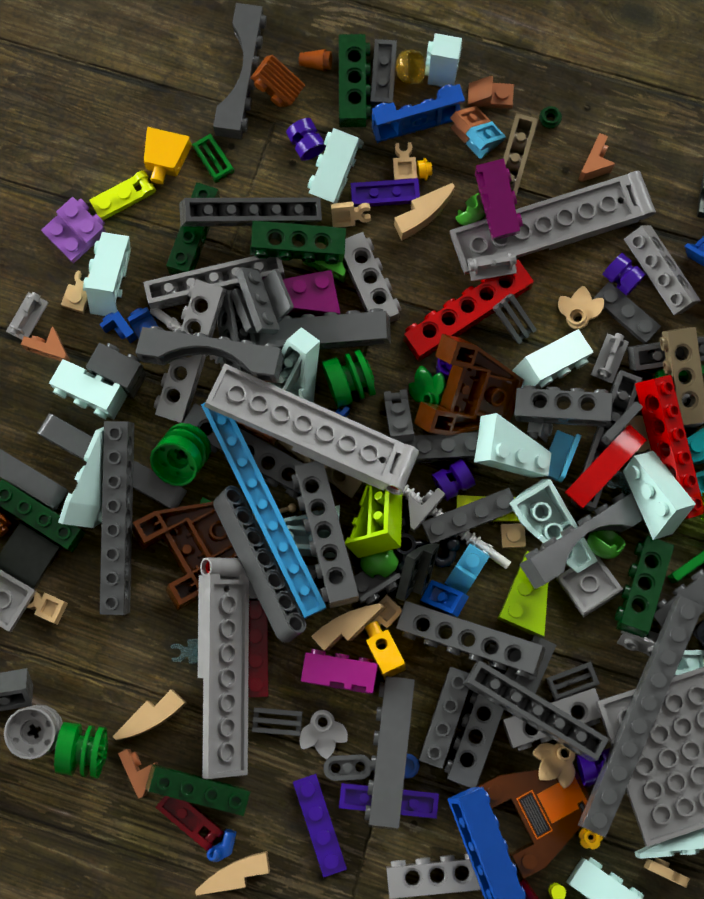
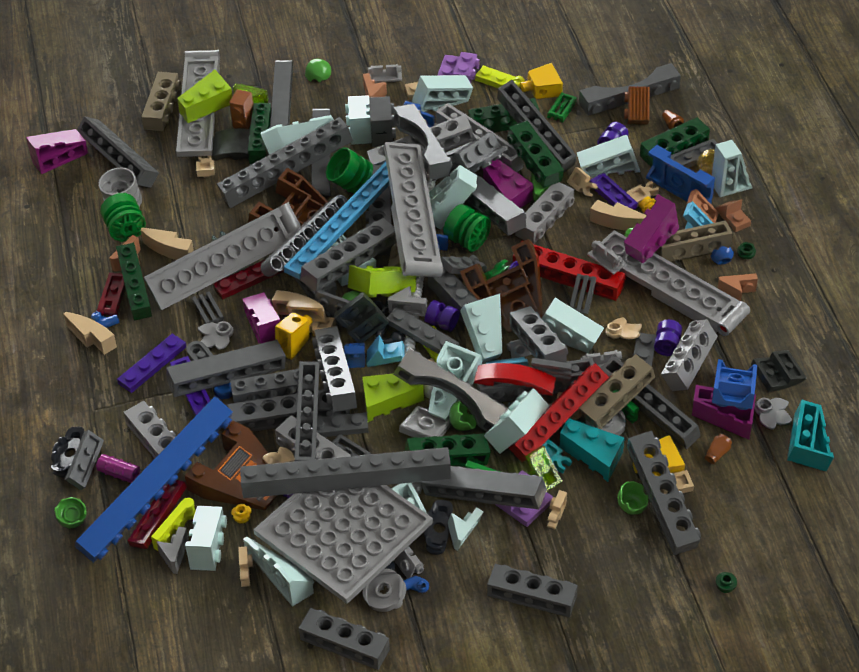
camera: 60 degrees right, 30 degrees down
none -> blue plate [711,246,734,265]

